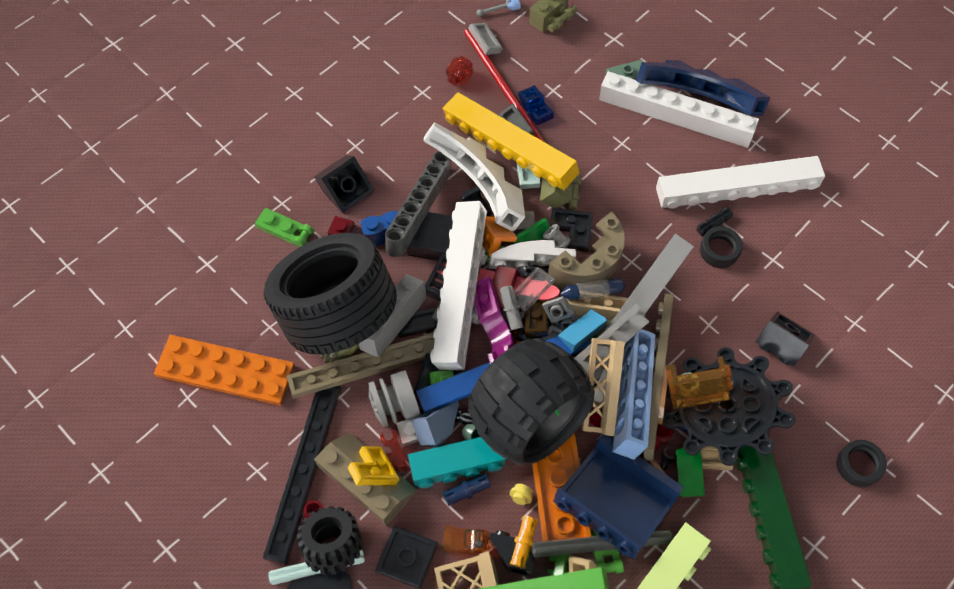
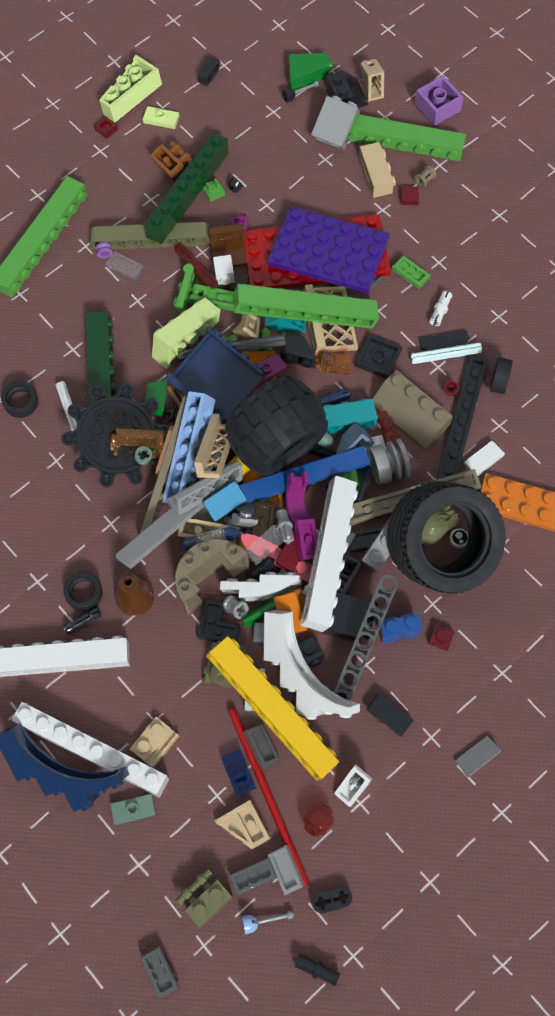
camera: 175 degrees left, 5 degrees up
bright green plate [255,207,315,247] -> none
black tyre [297,506,363,575] -> none
black slope [314,155,374,213] -> none
yellow tile [348,446,400,485] -> none
light orange pin [510,516,538,569] -> none
black slope [755,311,815,366] -> none
none -> white axle [56,381,77,431]
none -> reddish brown cone [115,573,154,616]
none -> tan plate [130,717,180,769]
none -> tan wing [215,800,271,849]
none -> dark grey plate [229,857,277,896]
none -> magenta plate [257,353,287,387]
none -> black beam [312,887,352,914]
none -> white slope [334,765,372,807]
none -> black slope [366,694,413,737]
none -> light grey slope [455,736,502,777]
none -> white tile [463,441,505,476]
none -> black tyre [490,357,513,394]

